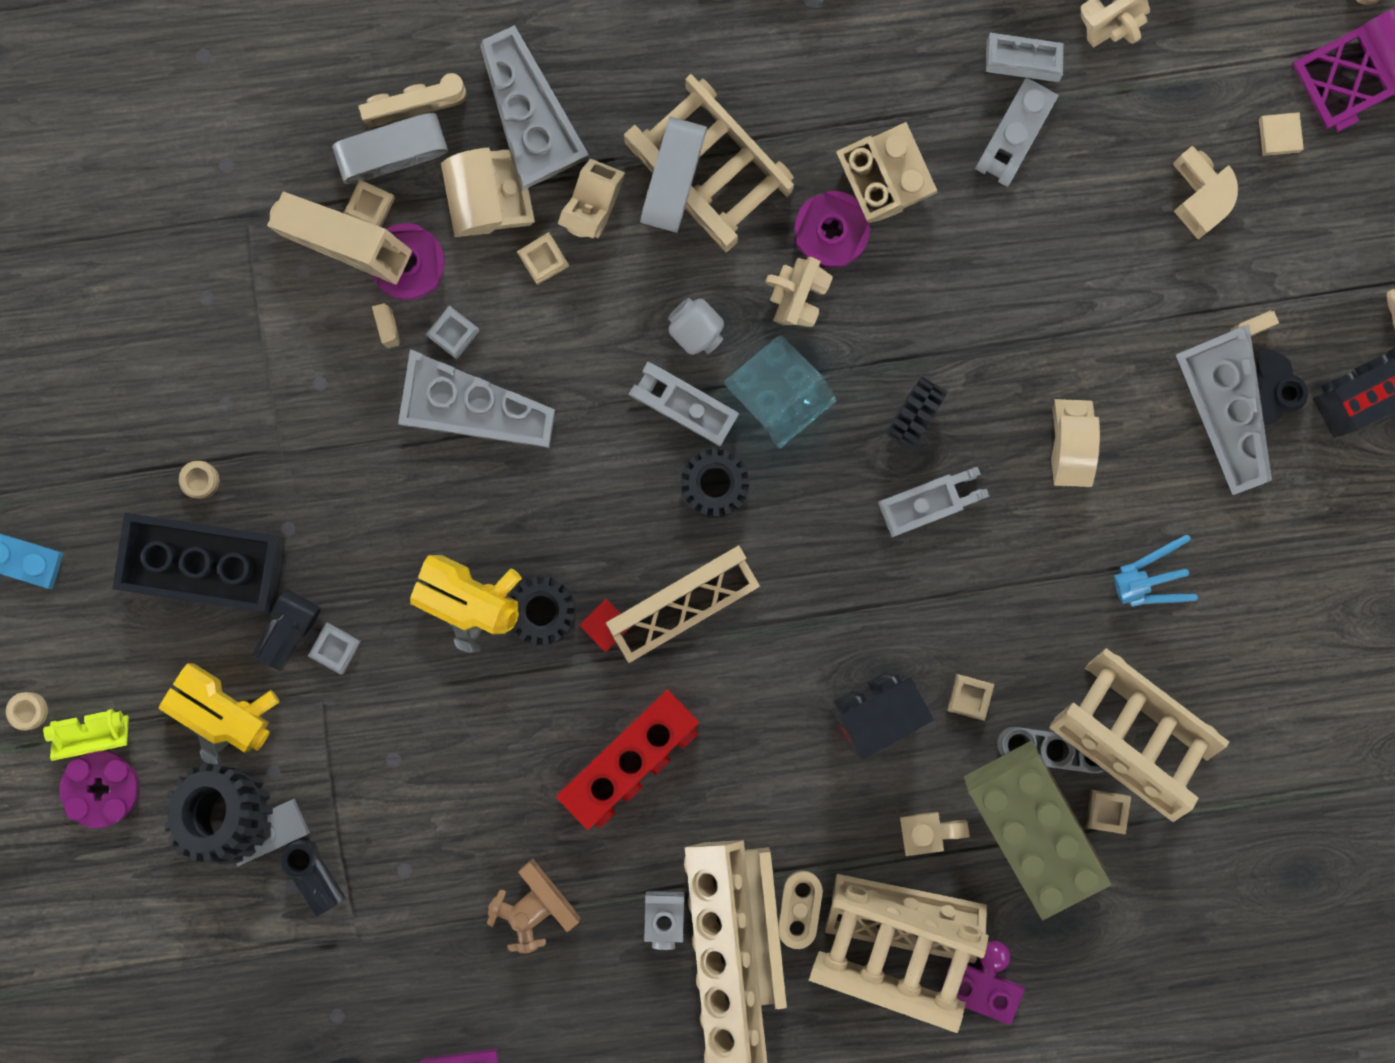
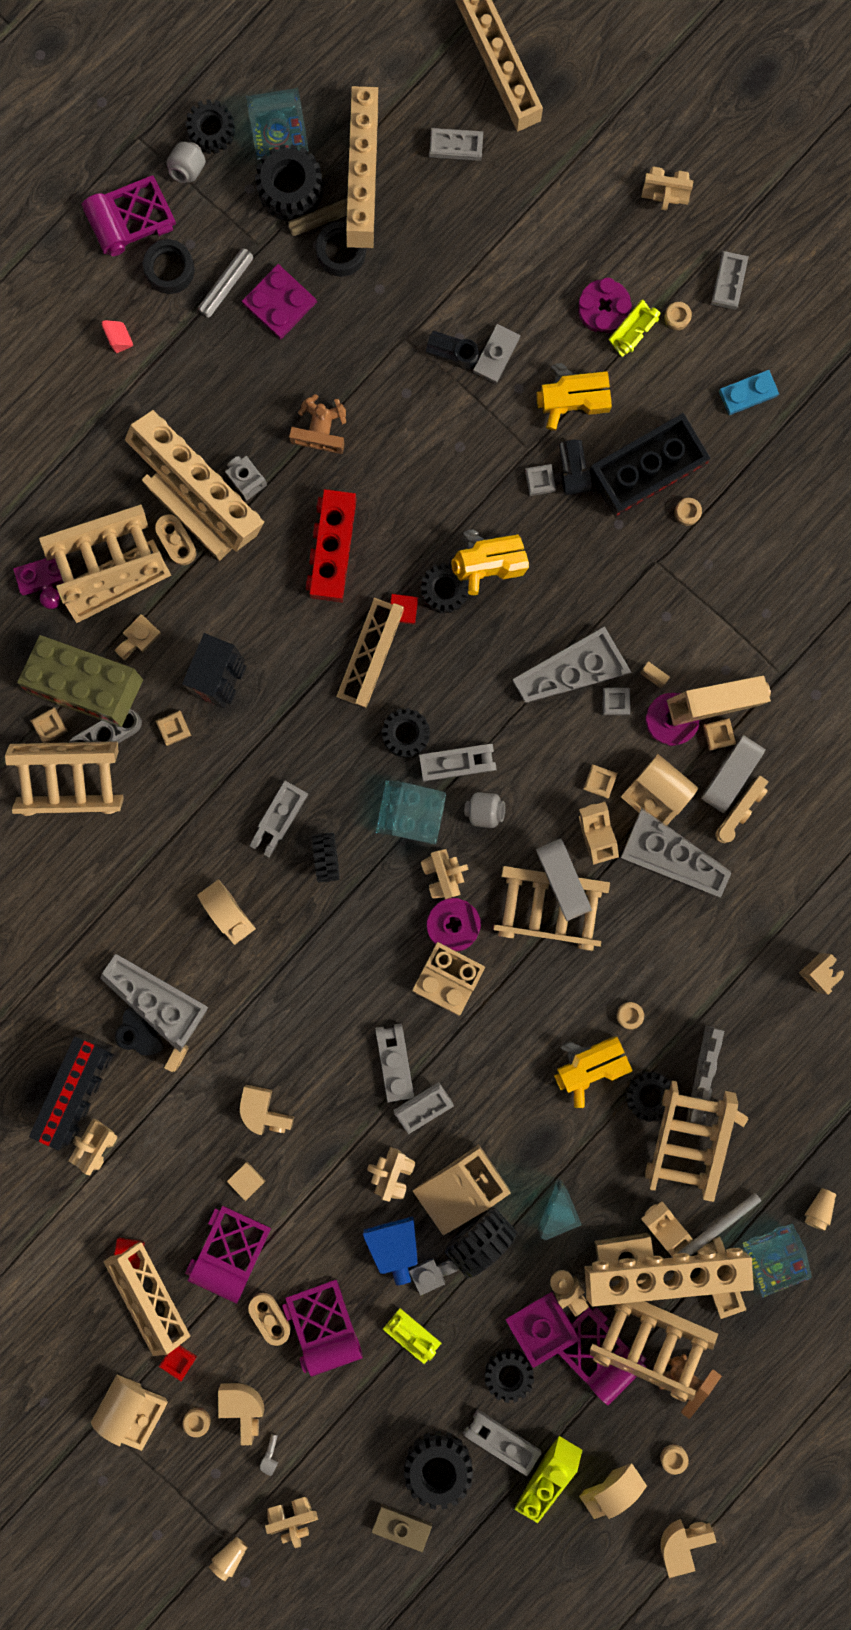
camera: 140 degrees right, 0 degrees up
black tyre [163,763,273,865] -> none
dark azure plant [1114,535,1198,607] -> none

